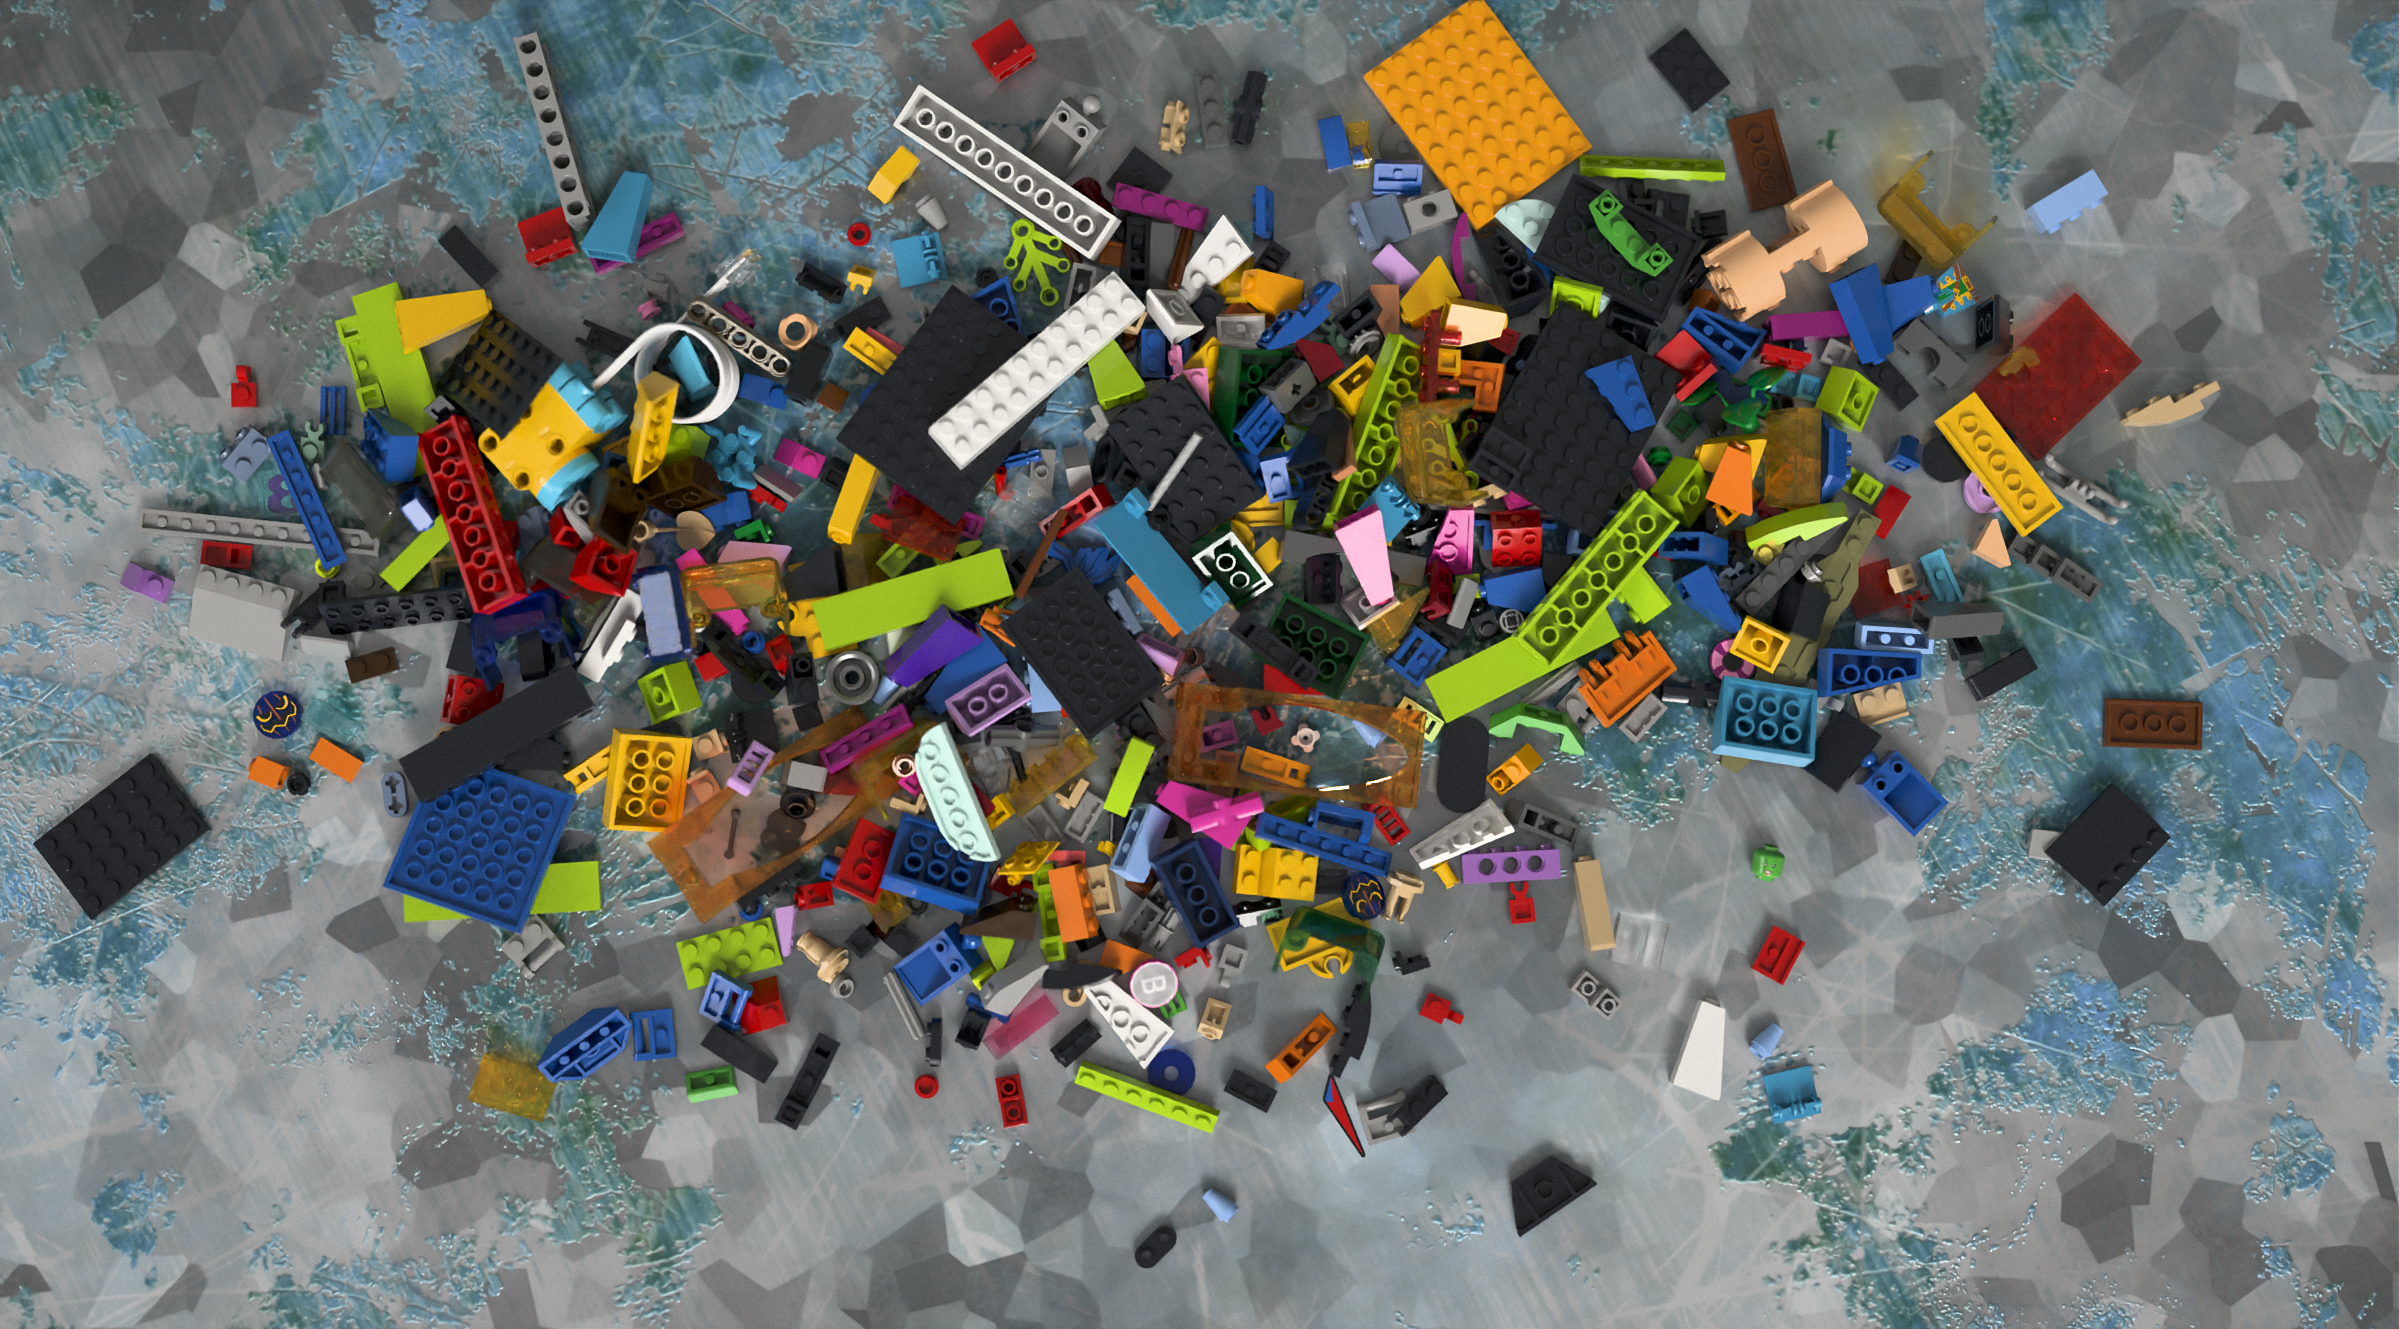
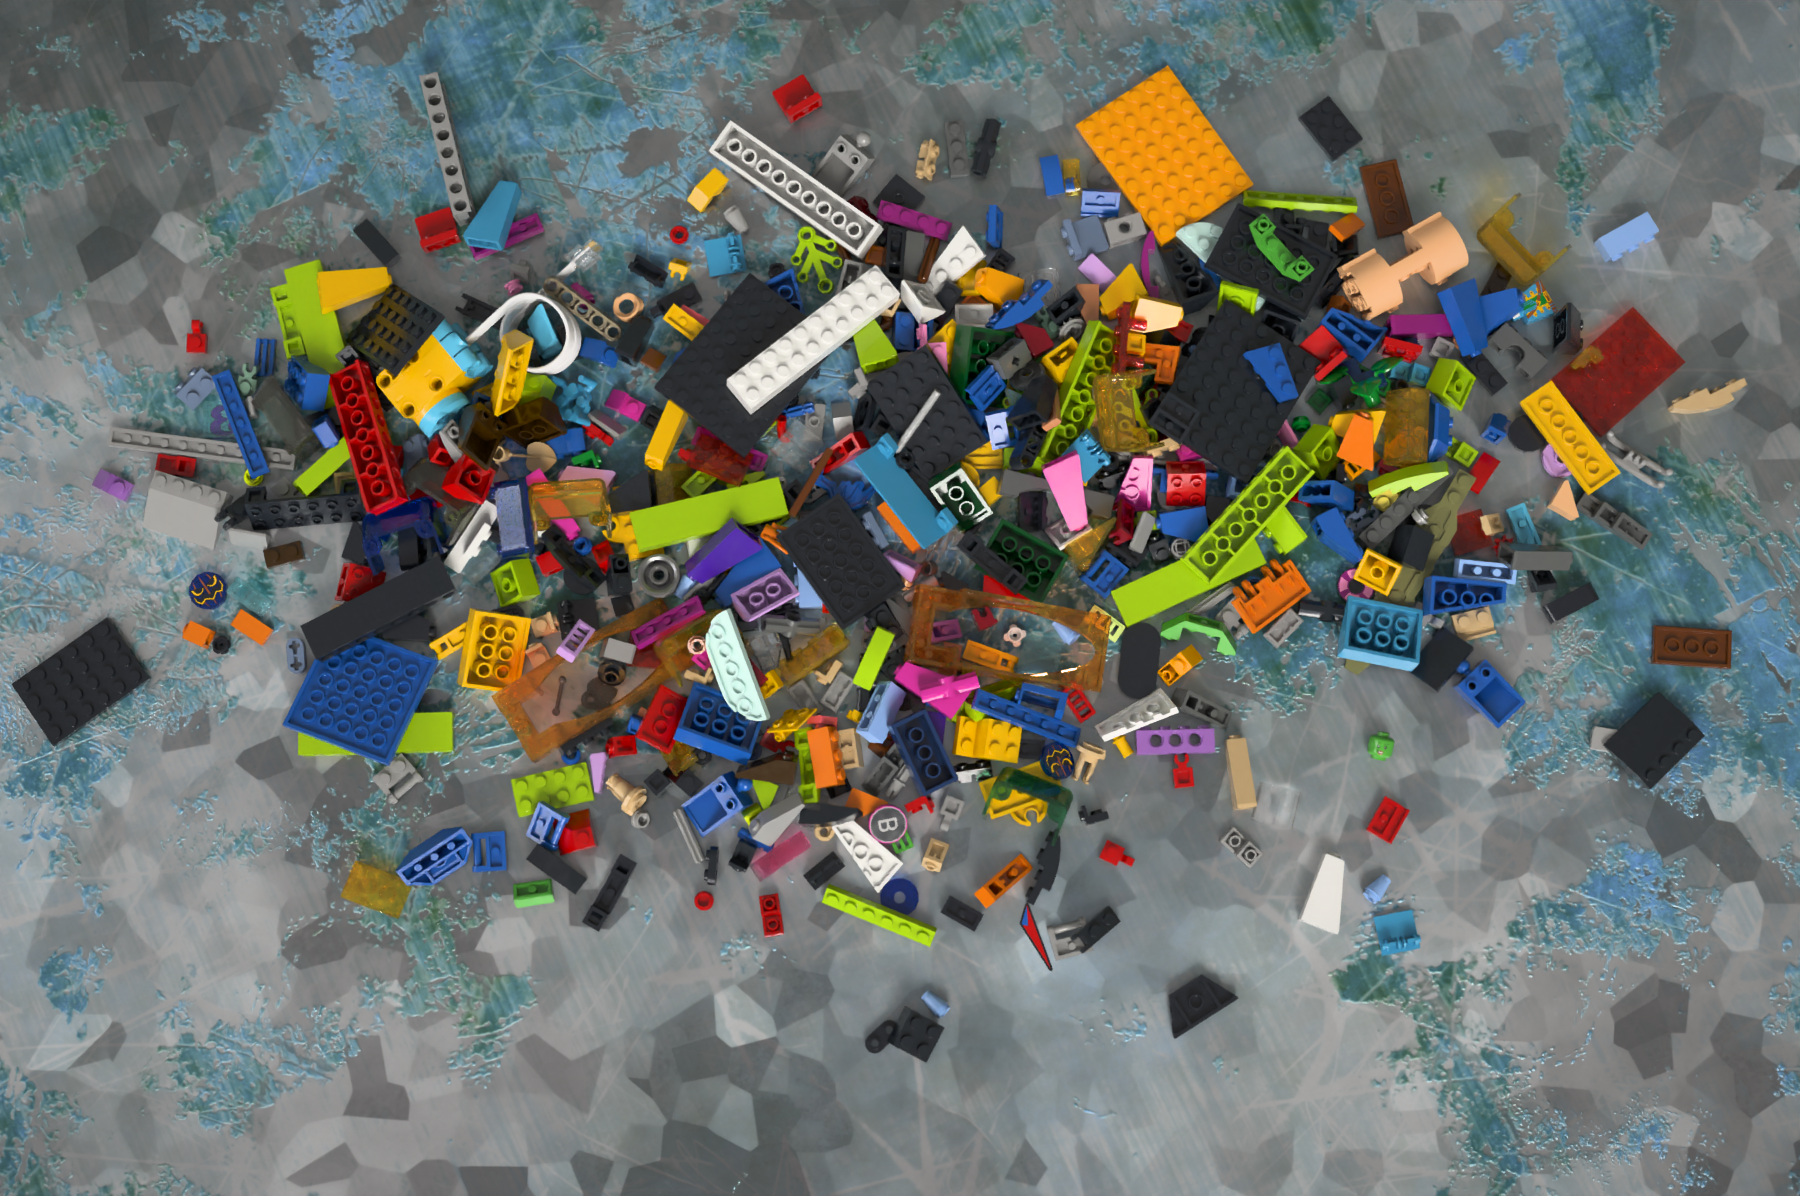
camera: 15 degrees right, 5 degrees down
none -> black brick [887,1006,945,1063]
none -> orange tile [1328,213,1366,242]

